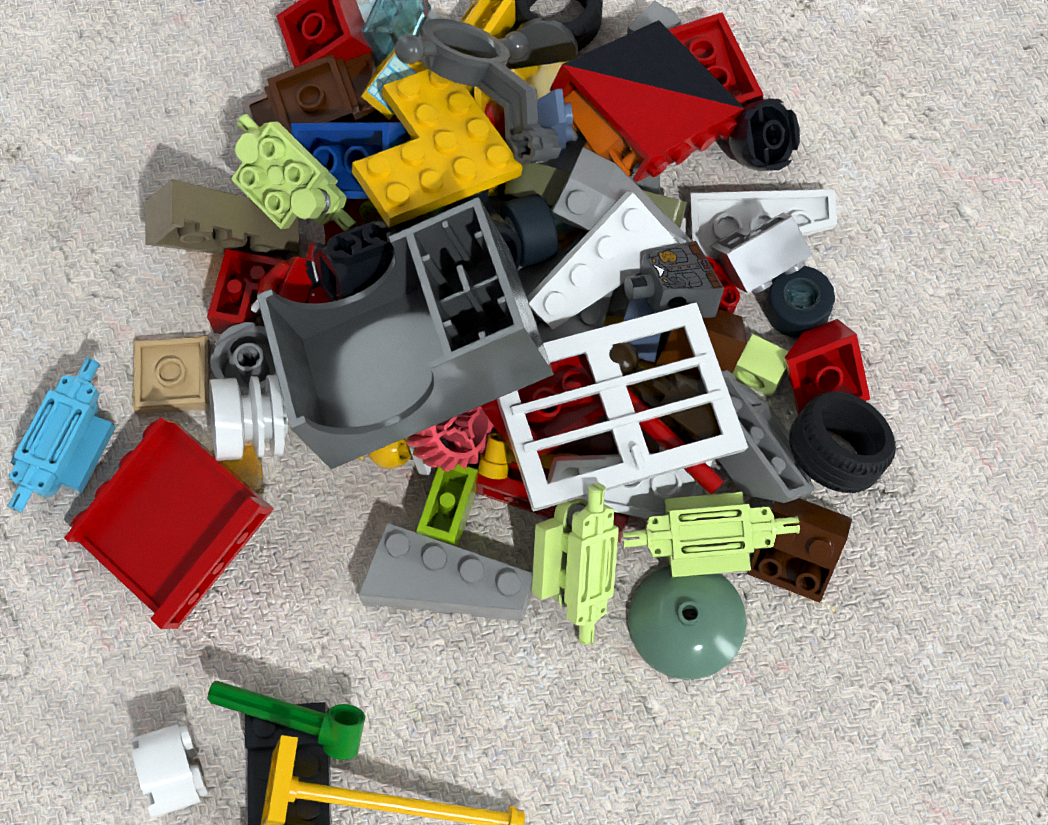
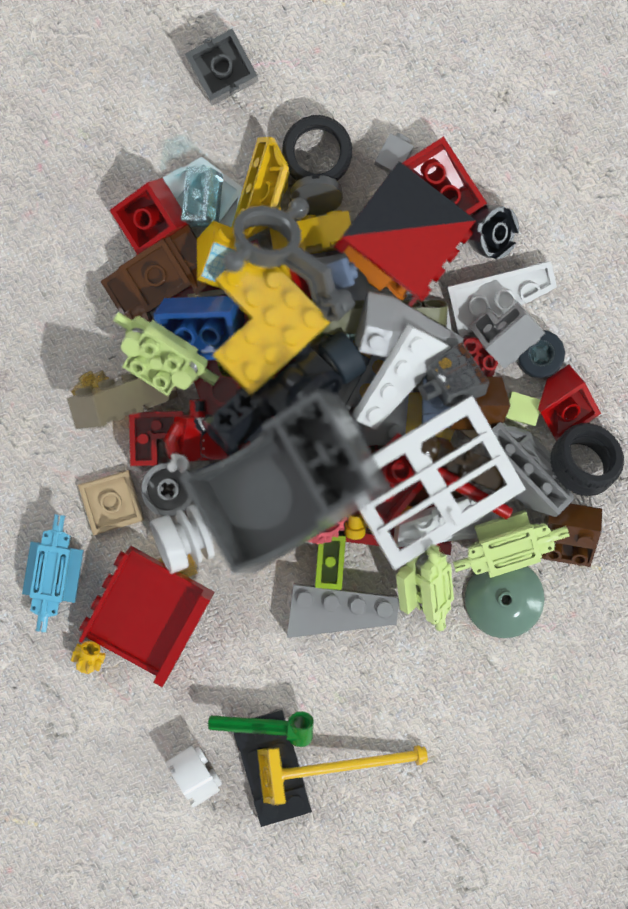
camera: 15 degrees left, 20 degrees up
none -> yellow gear [71,641,106,674]

